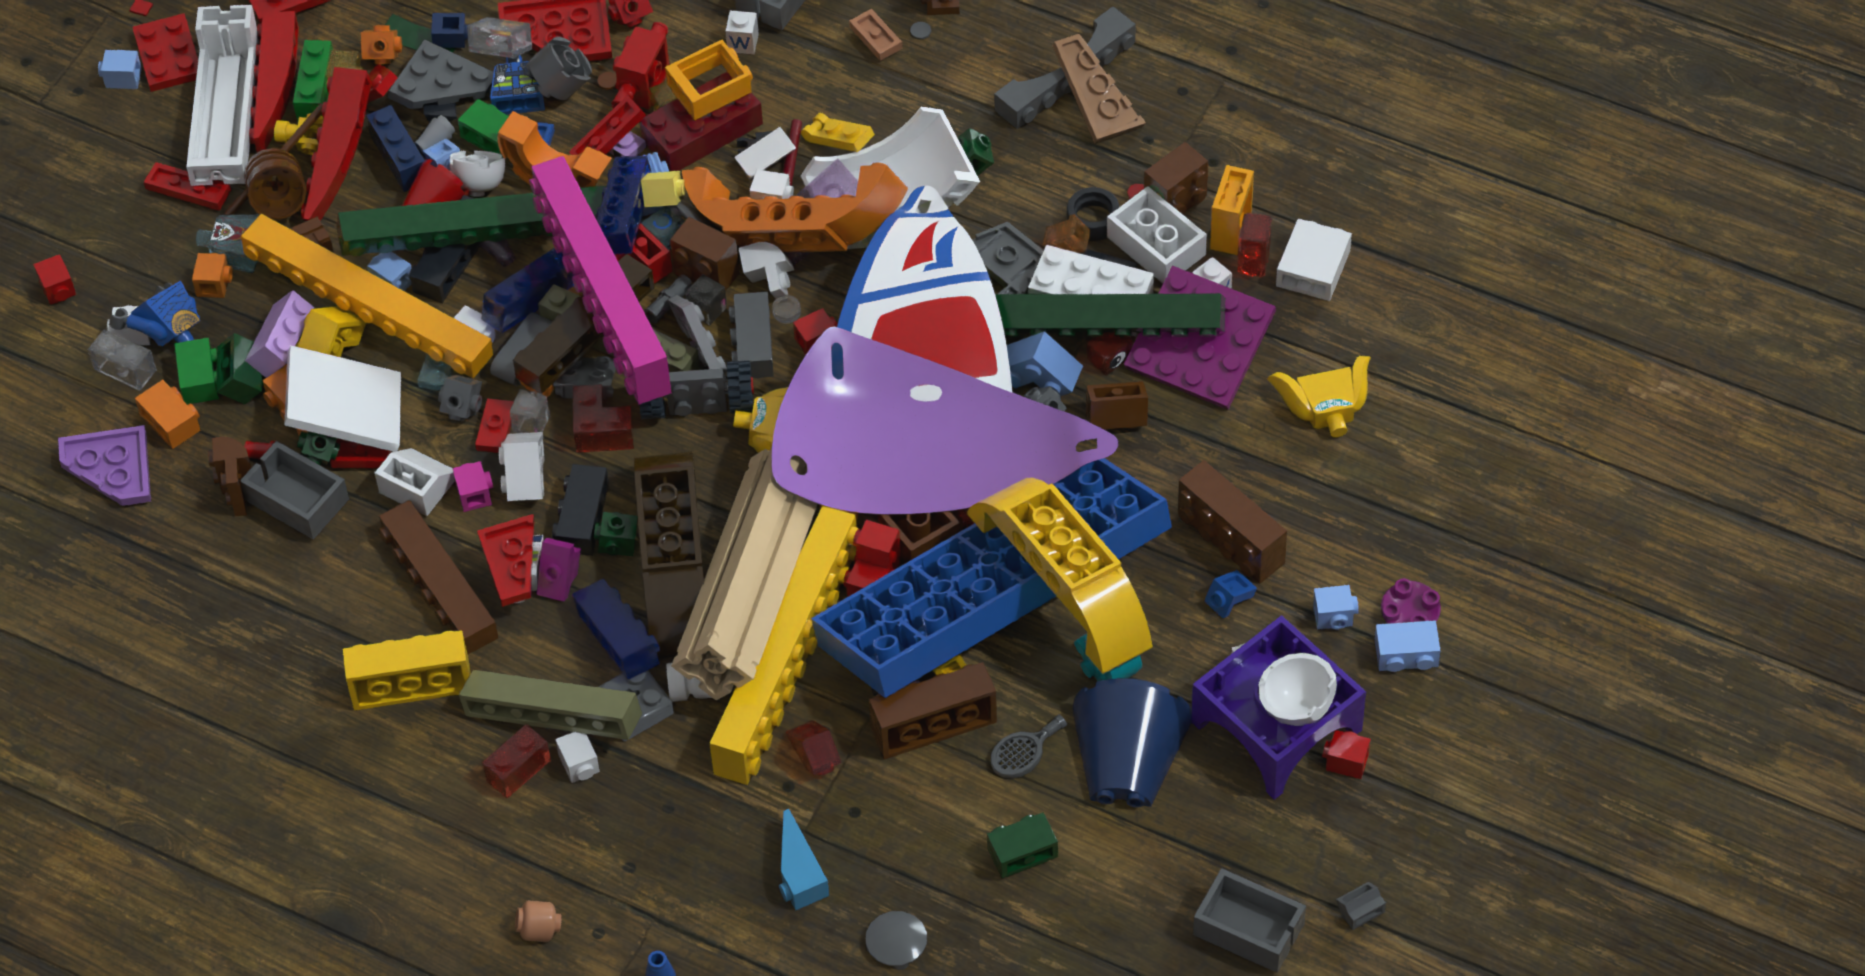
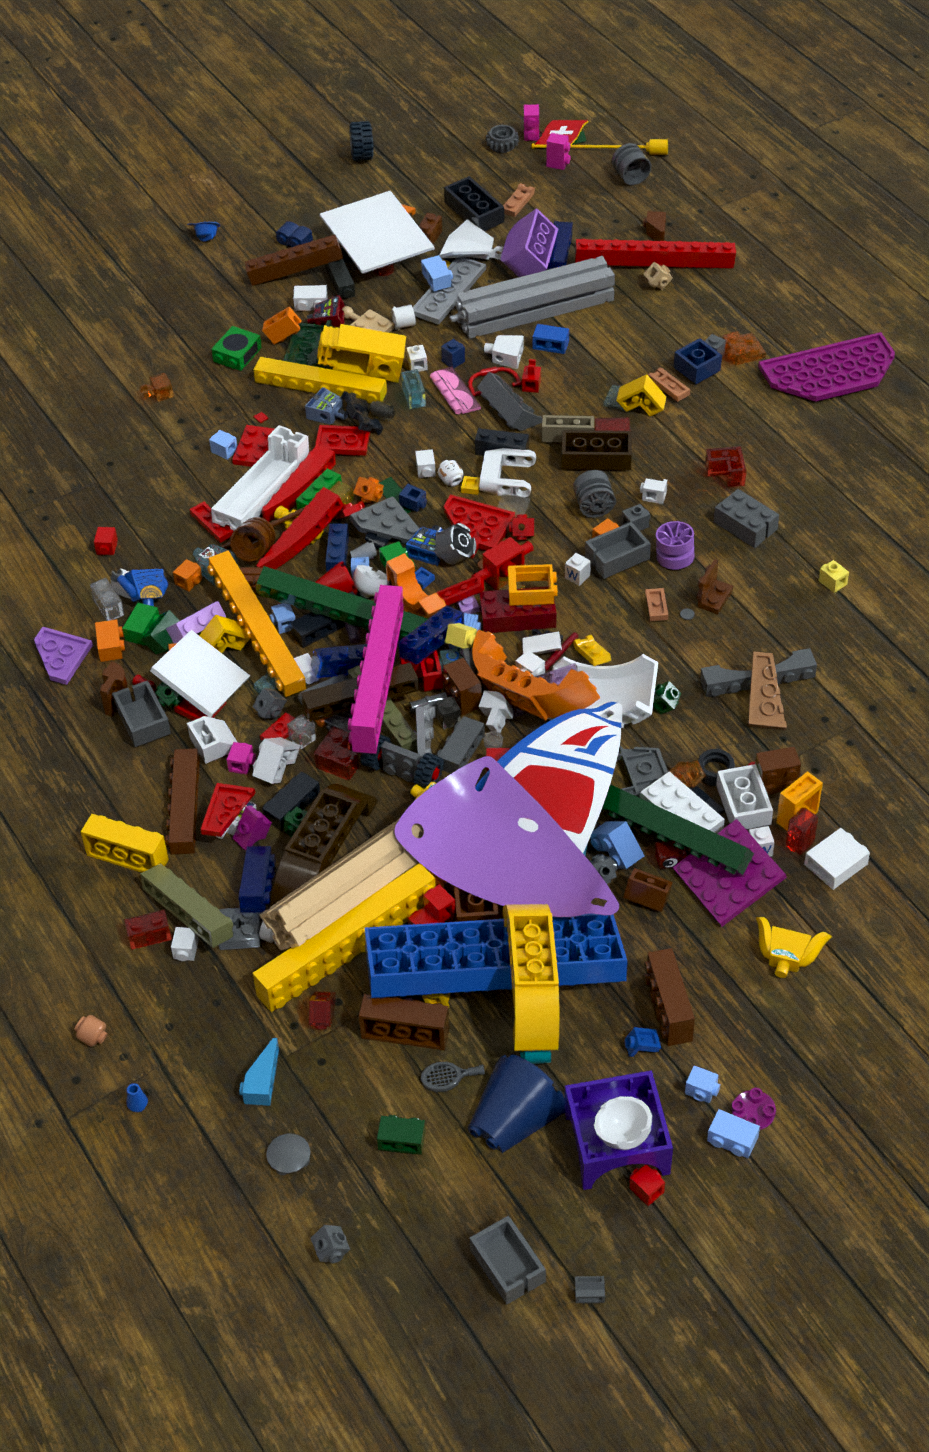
camera: 30 degrees right, 5 degrees down
clear brick [467,17,532,58] -> none

